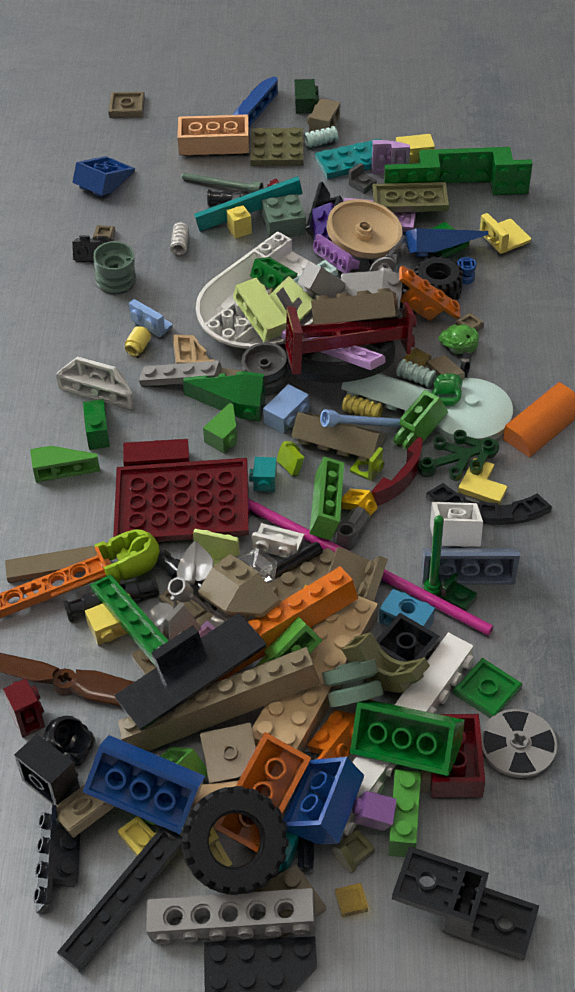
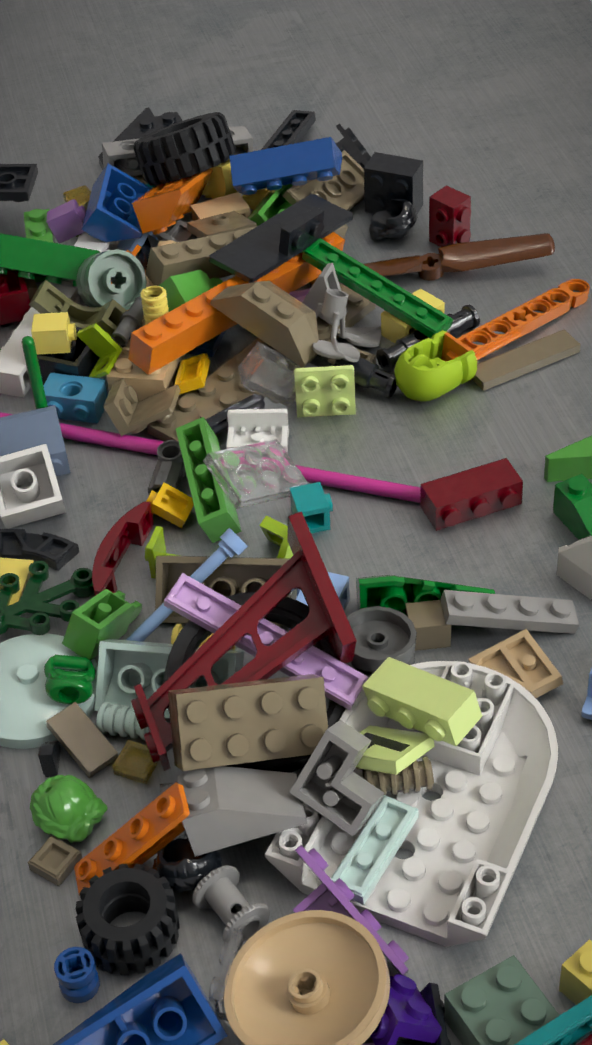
camera: 165 degrees right, 5 degrees down
dark red plate [113,458,249,542] -> none
bright green slope [203,403,237,453] -> none
green bracket [250,257,298,290] -> none
none -> light yellow brick [31,312,76,355]
none -> lime bracket [77,323,123,378]
none -> dark grey pin [111,296,144,347]
none -> light yellow piece [140,285,169,325]
none -> clear plate [203,439,309,509]

